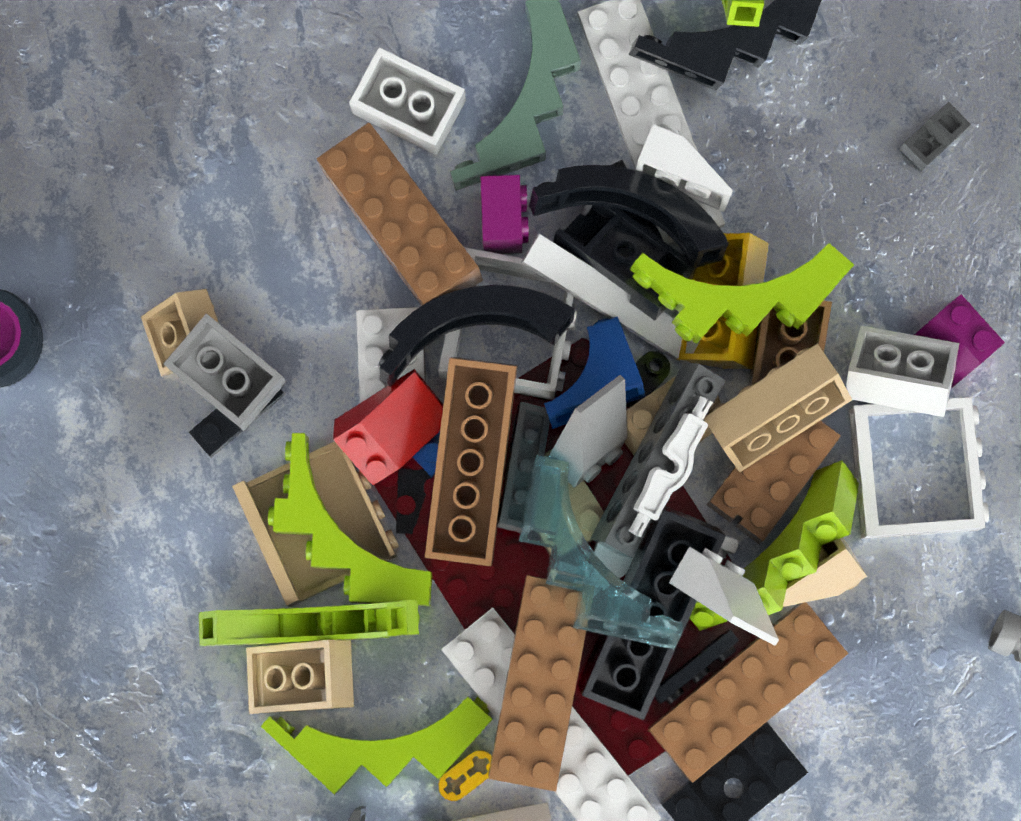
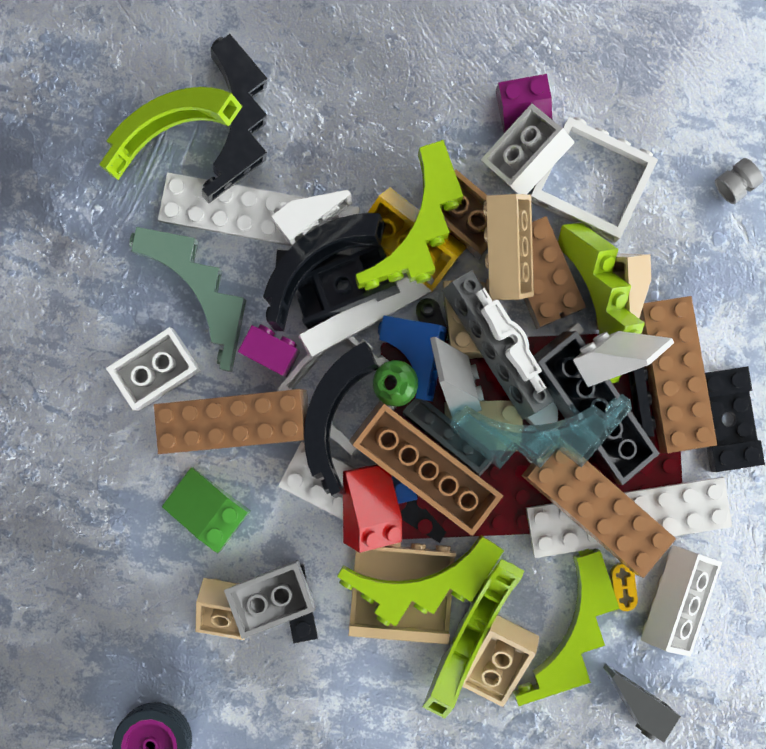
camera: 65 degrees left, 5 degrees up
dark grey slope [899,102,971,171] -> none
none -> bright green slope [162,467,251,554]
none -> bright green piece [373,360,418,406]

